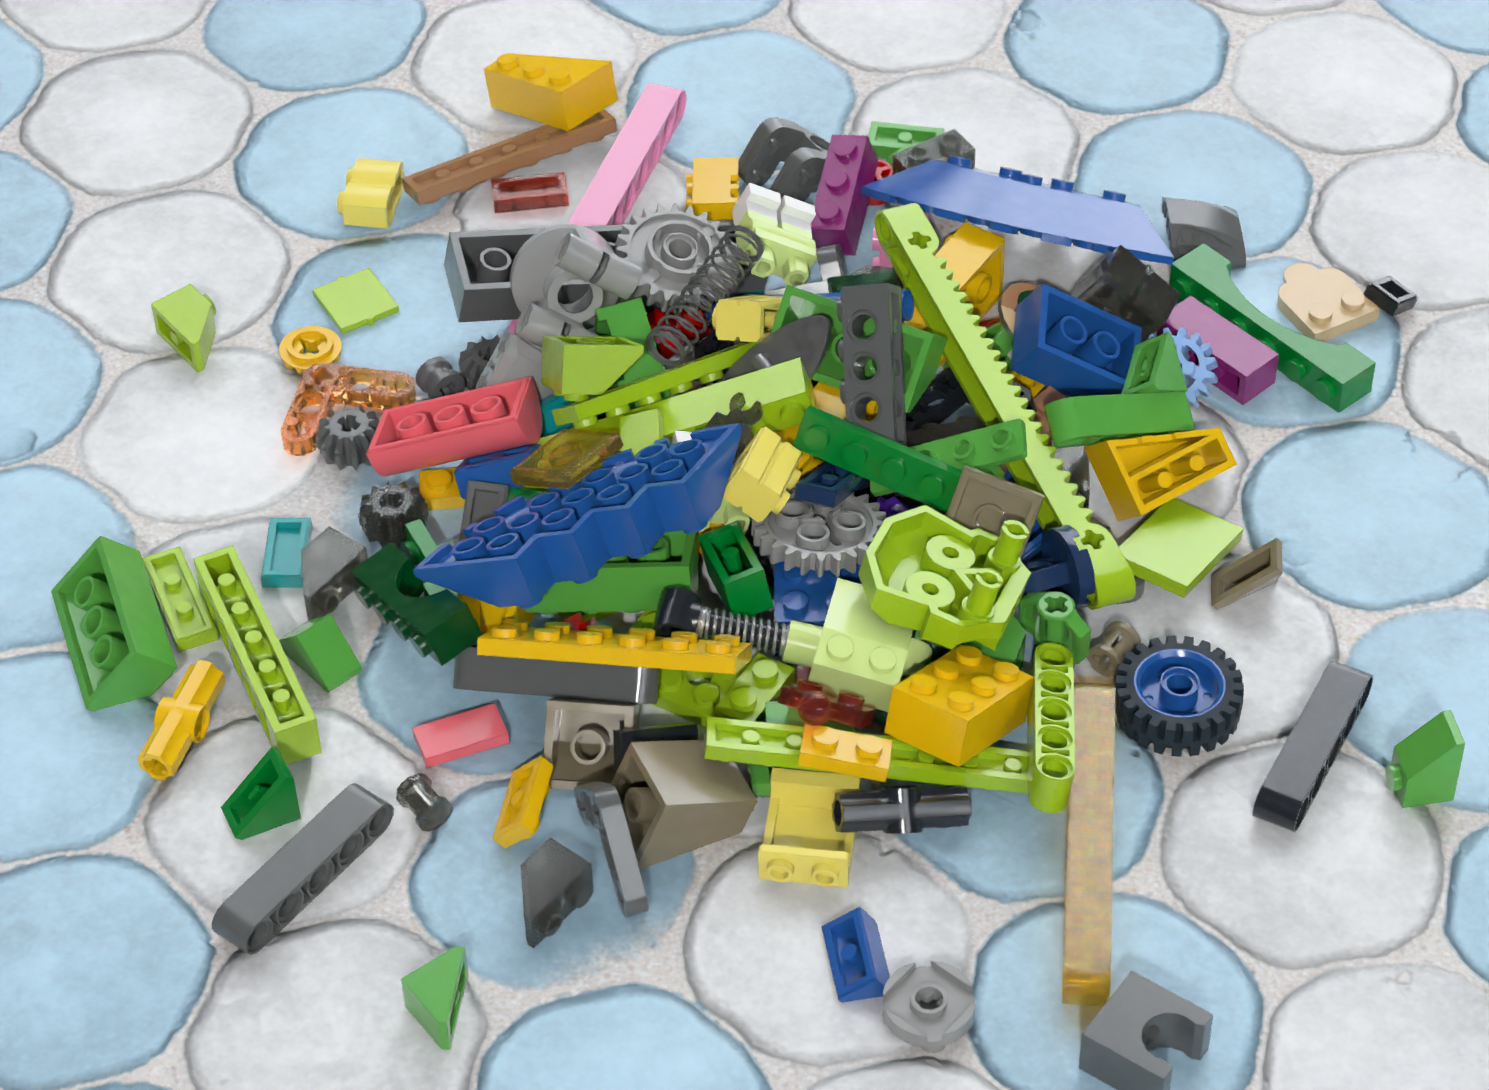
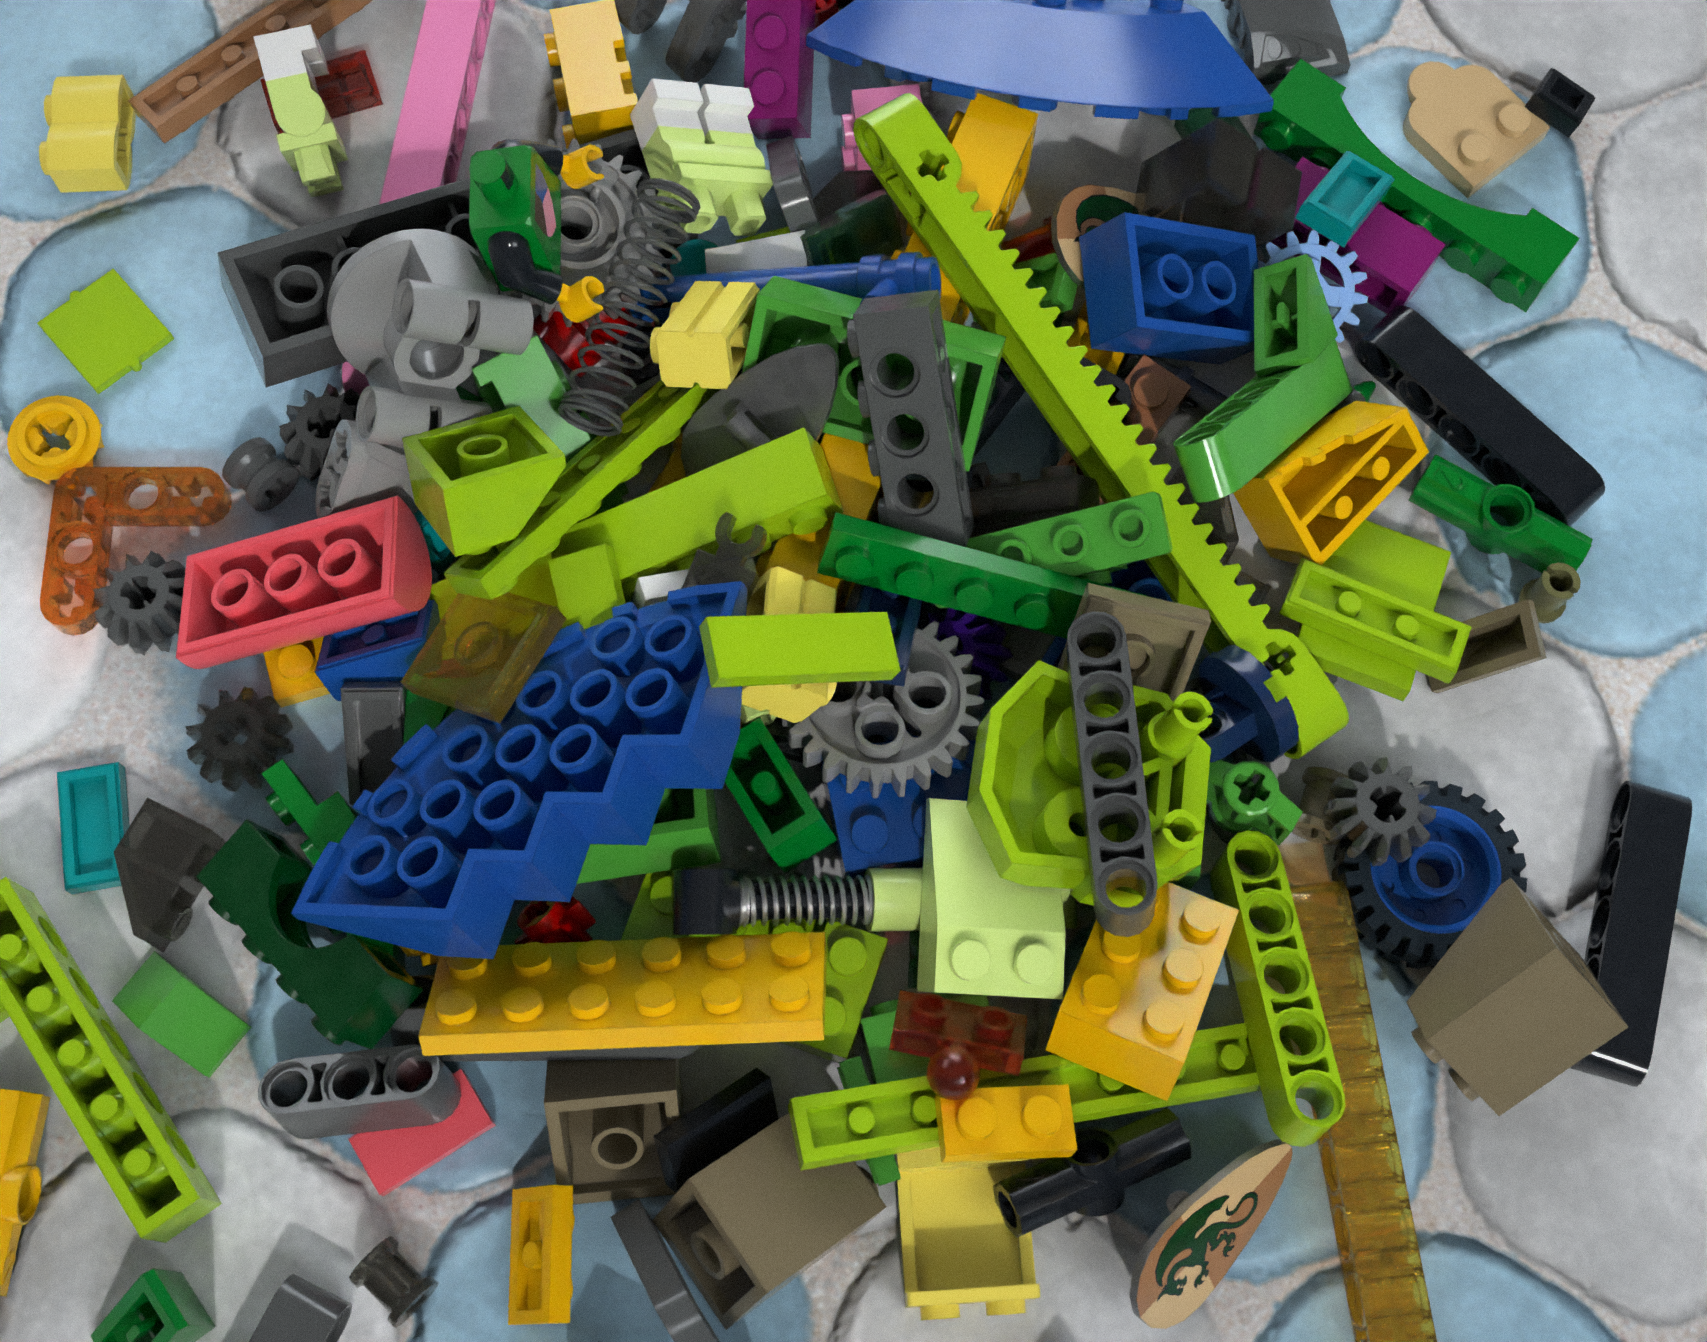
camera: 15 degrees left, 25 degrees up
none -> yellowish green hips [254,24,348,197]
none -> dark grey beam [258,1044,461,1139]
none -> torso [469,139,604,323]
none -> lime tile [699,612,901,688]
none -> dark grey beam [1067,611,1157,937]
none -> shield [1129,1139,1293,1329]
none -> lime tile [1279,558,1472,684]
none -> teal tile [1295,151,1395,248]
none -> dark grey gear [1324,757,1437,866]
none -> black beam [1354,305,1605,526]
none -> dark tan slope [1406,878,1628,1116]
none -> green piece [1408,454,1593,573]
none -> olive pin [1518,563,1581,624]

